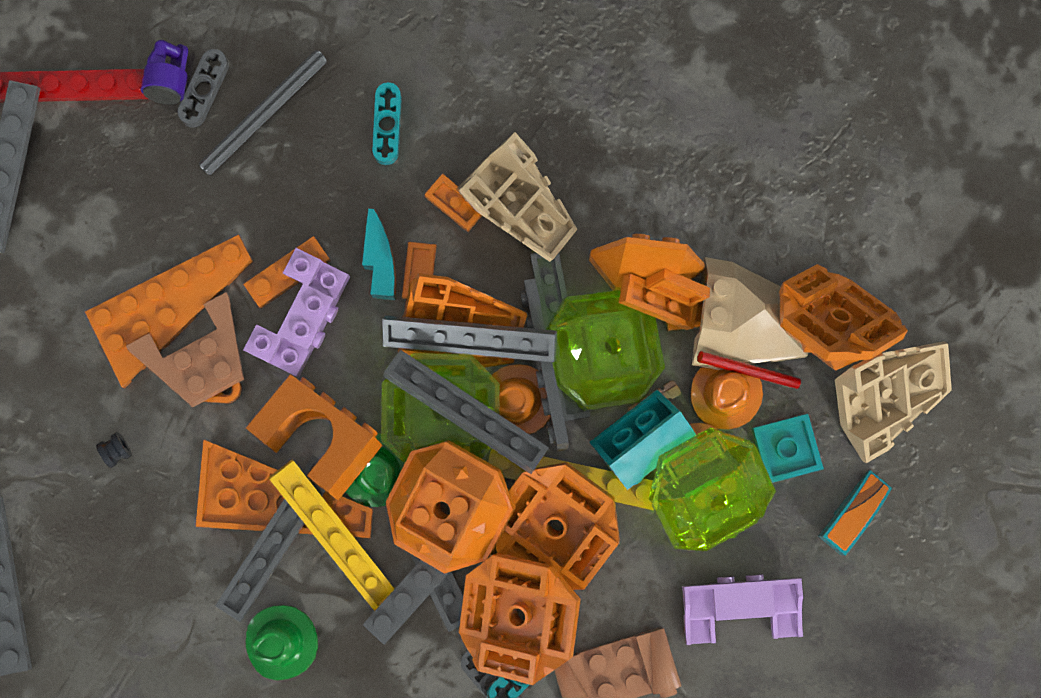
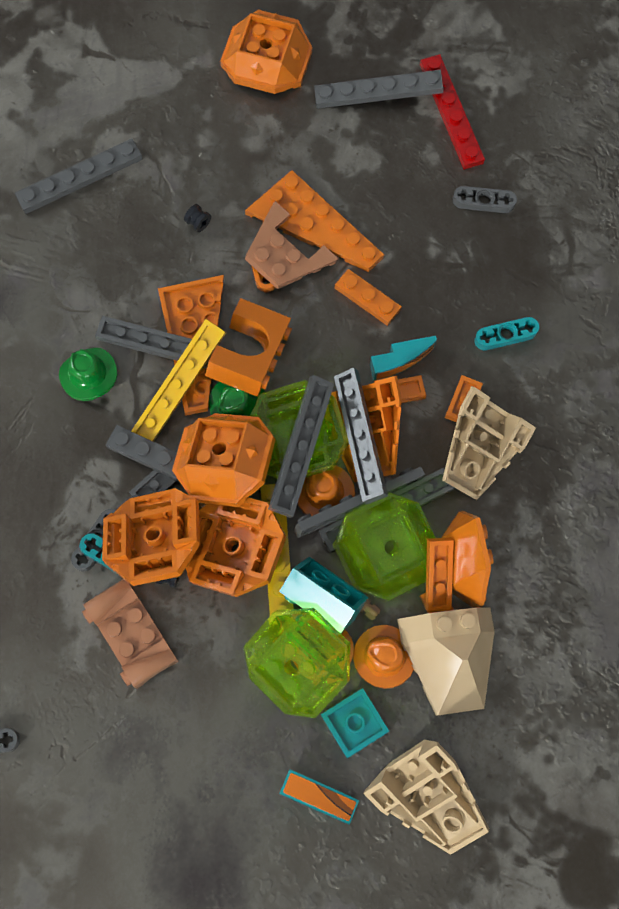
camera: 75 degrees right, 10 degrees down
dark purple piece [141,40,188,104] -> none
dark grey axle [199,50,326,175] -> none
lavender bracket [243,248,350,378] -> none
orange tile [646,269,710,307] -> none
lavender bracket [682,574,803,645] -> none
red bar [697,351,801,389] -> none
orange piece [779,264,908,371] -> none

